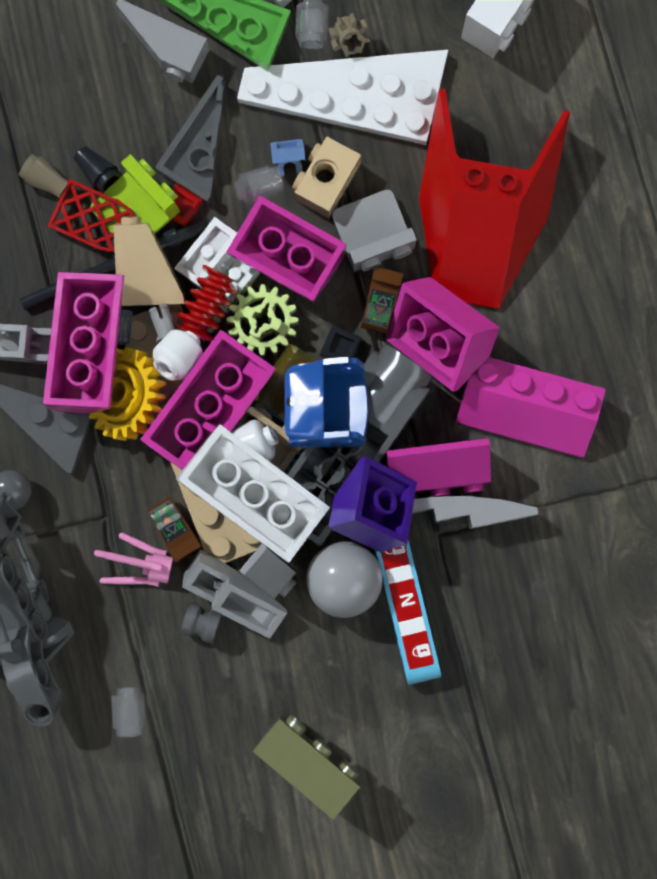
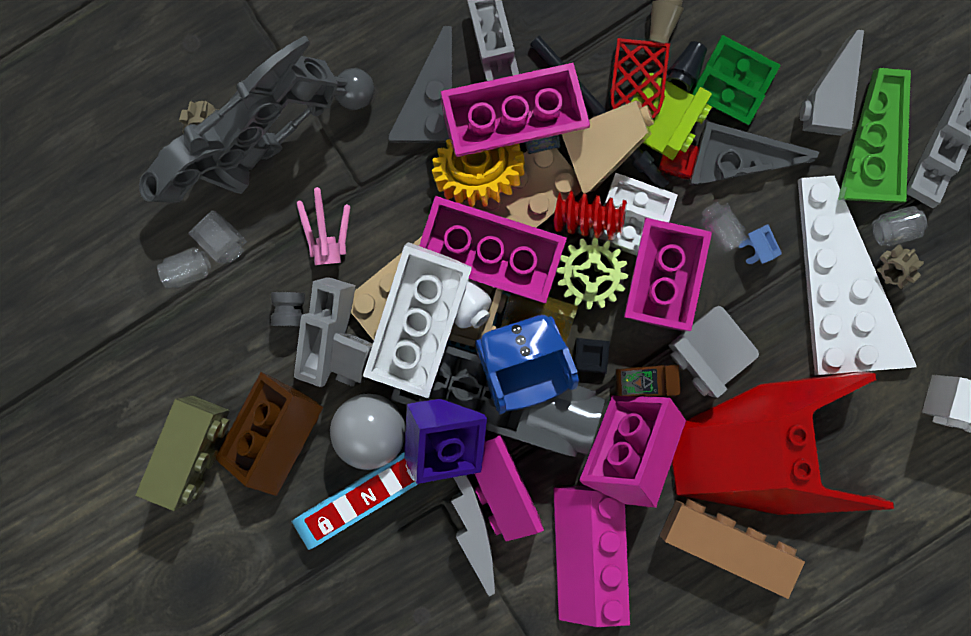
camera: 75 degrees right, 5 degrees up
leg [147,496,203,564] -> none
light grey pin [148,304,177,344] -> none
white head [153,330,203,380] -> none
tan brick [292,136,361,219] -> none
none -> clear brick [188,210,247,264]
none -> reddish brown slope [215,372,323,496]
none -> medium nougat brick [660,499,805,599]
none -> green slope [691,35,781,125]

